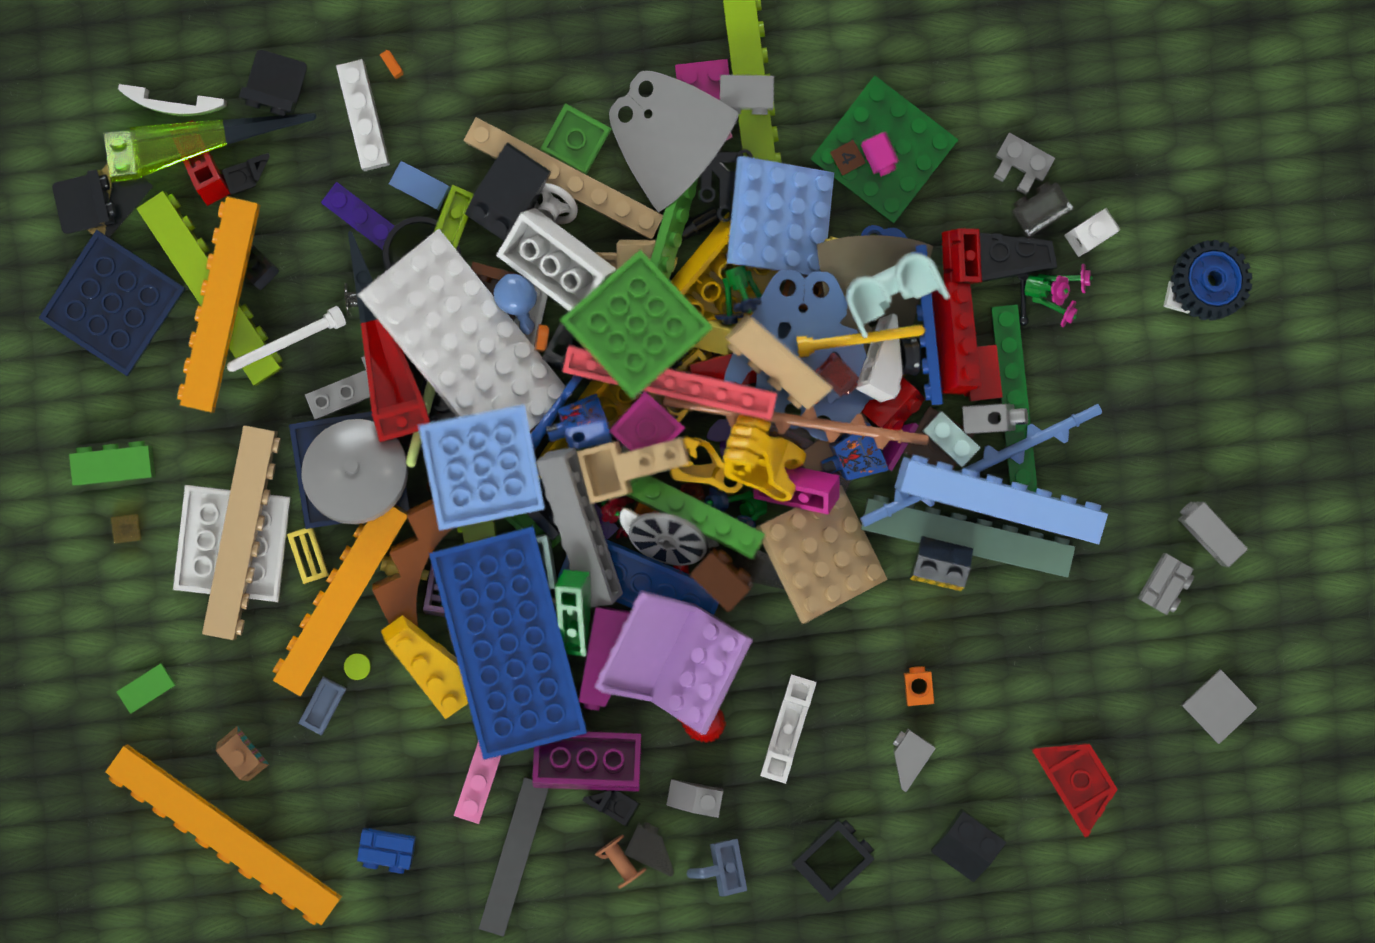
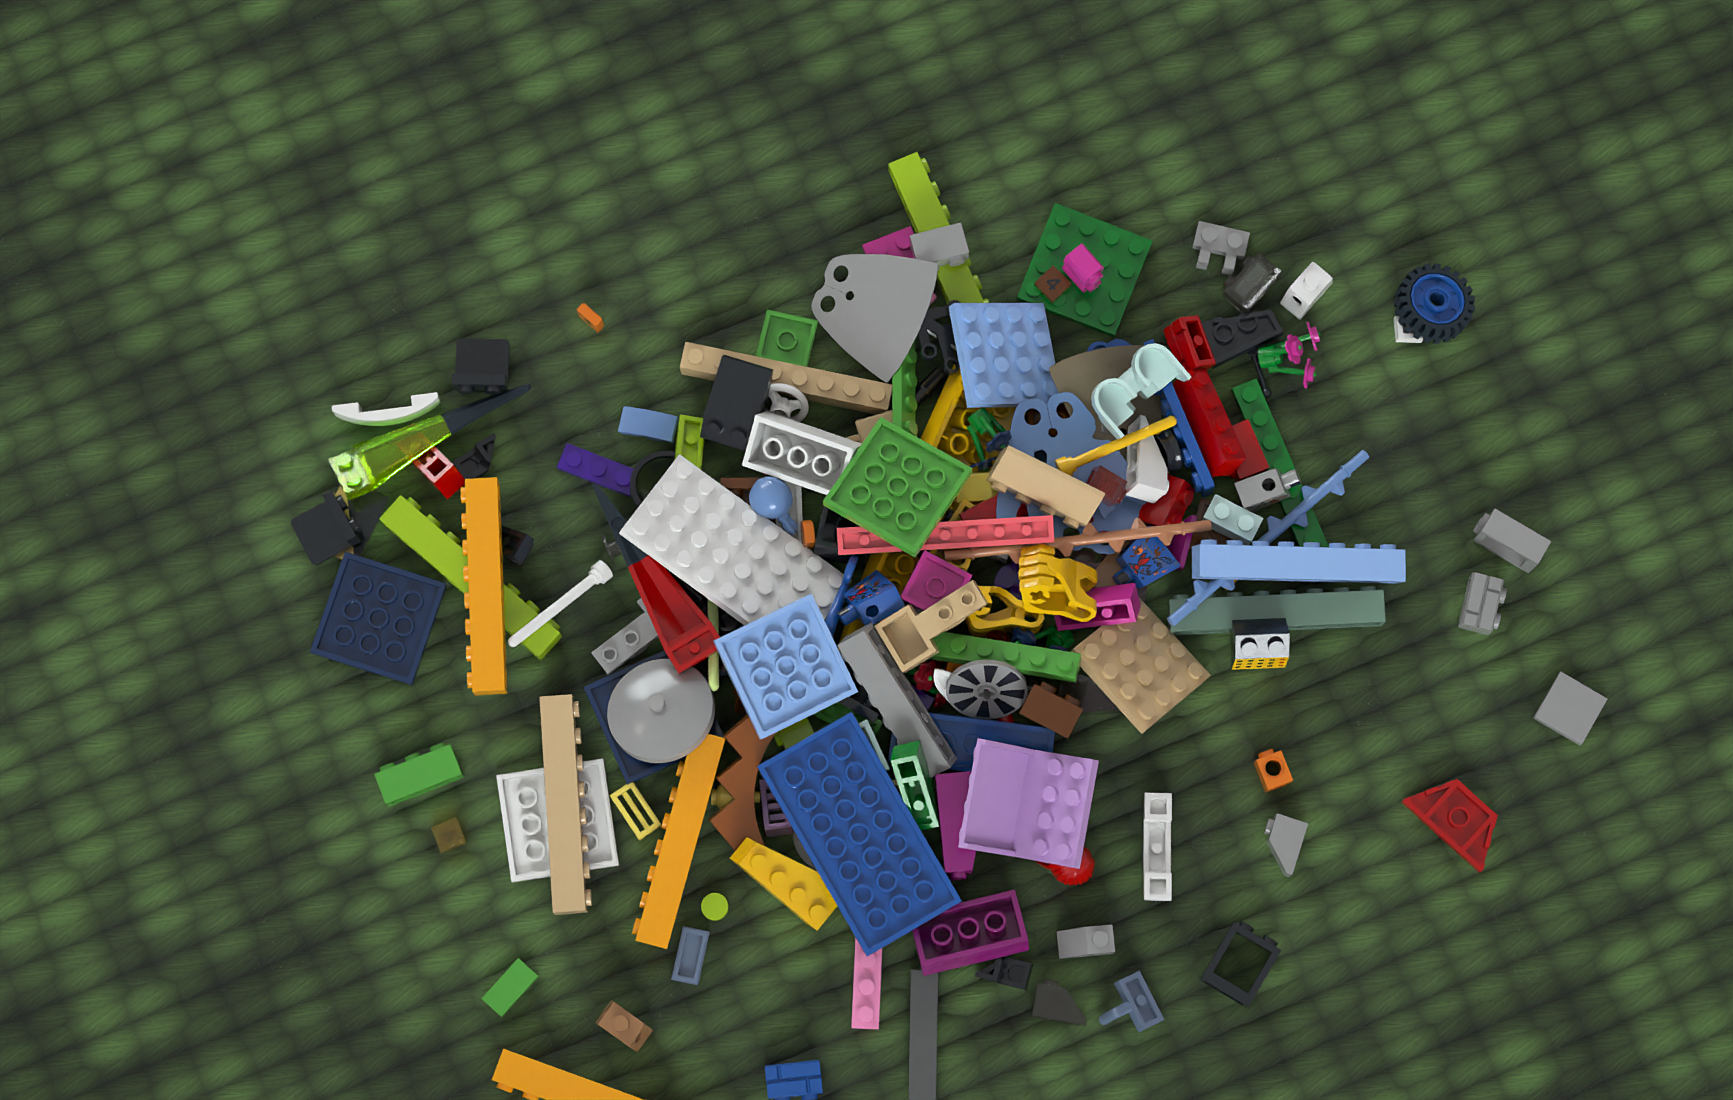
camera: 15 degrees left, 10 degrees down
white brick [336,59,390,171] -> none
nougat piece [595,834,647,889] -> none
black slope [931,808,1007,882] -> none

